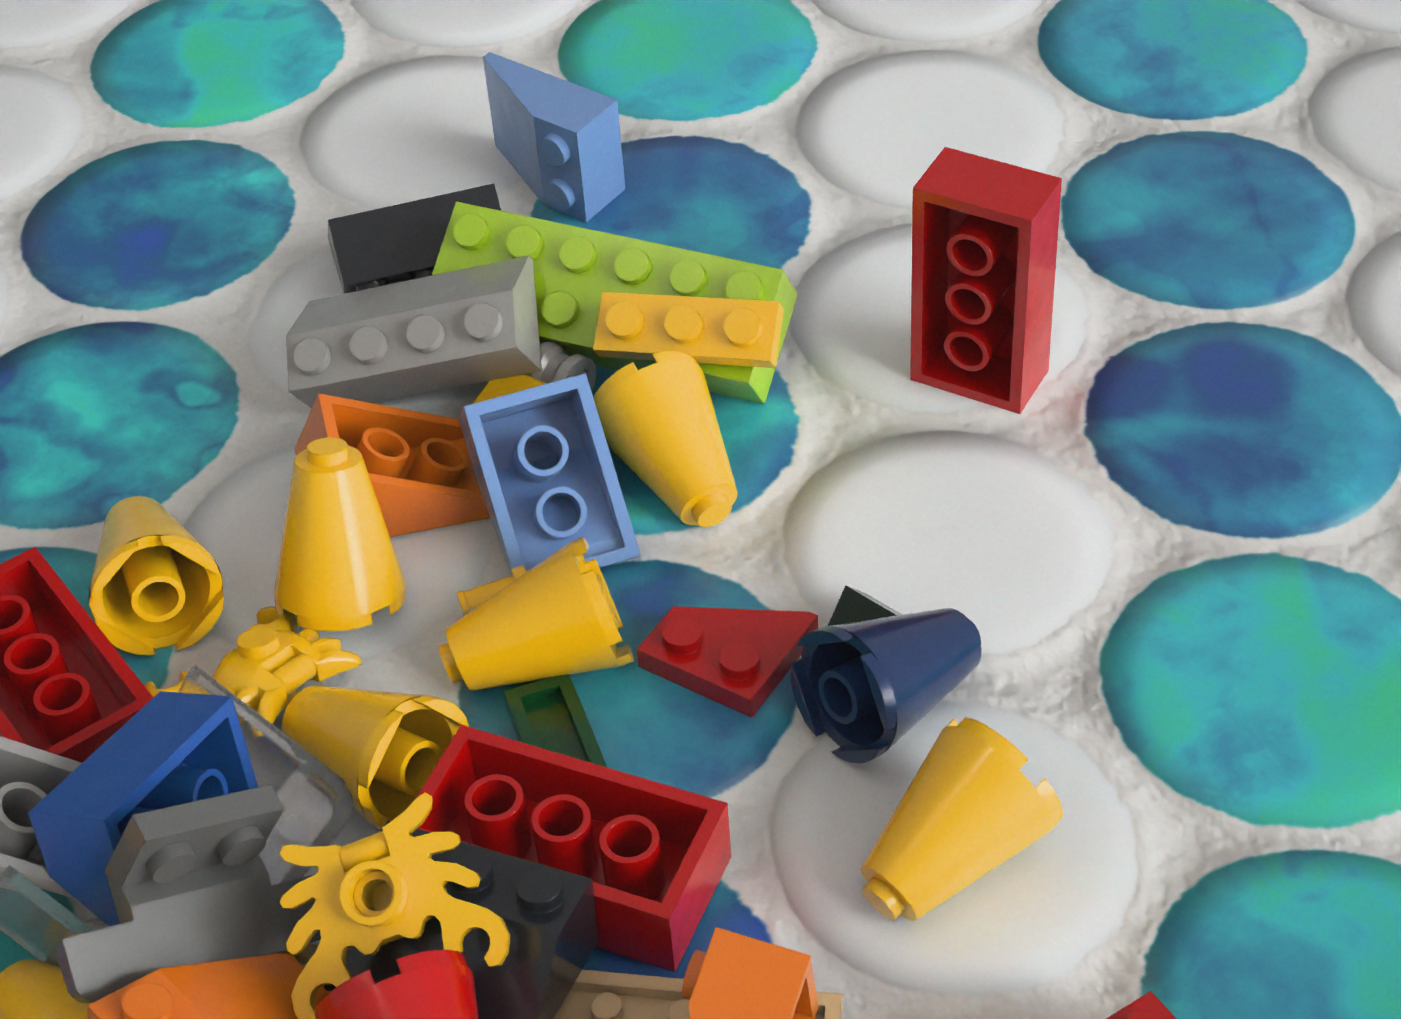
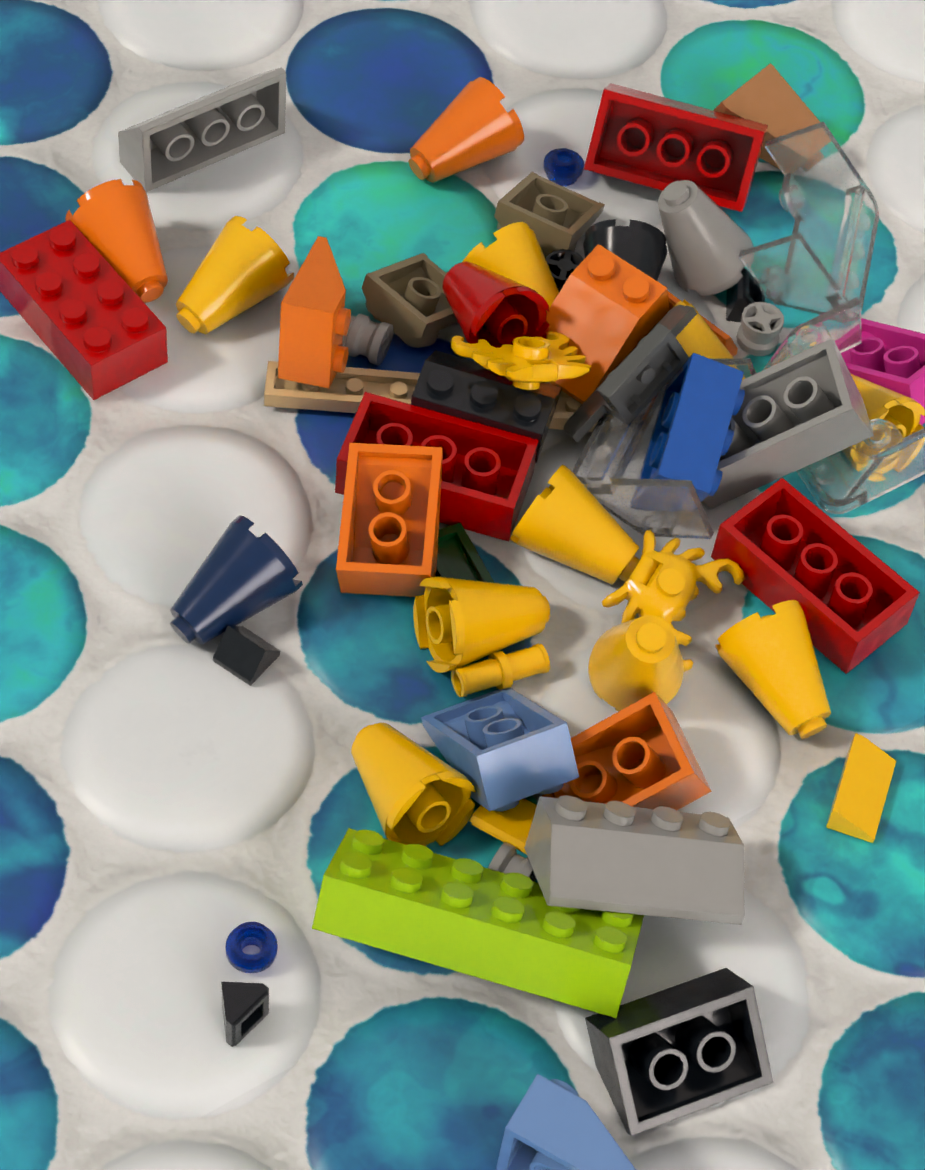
camera: 165 degrees right, 10 degrees up
yellow plate [593,292,784,368] -> none
red wing [636,606,818,718] -> none
yellow cone [861,717,1063,921] -> none
red brick [910,147,1062,414] -> none
none -> black slope [221,982,269,1047]
none -> clear blue plate [225,922,278,973]
none -> orange slope [336,443,443,597]
none -> yellow slope [826,733,896,843]

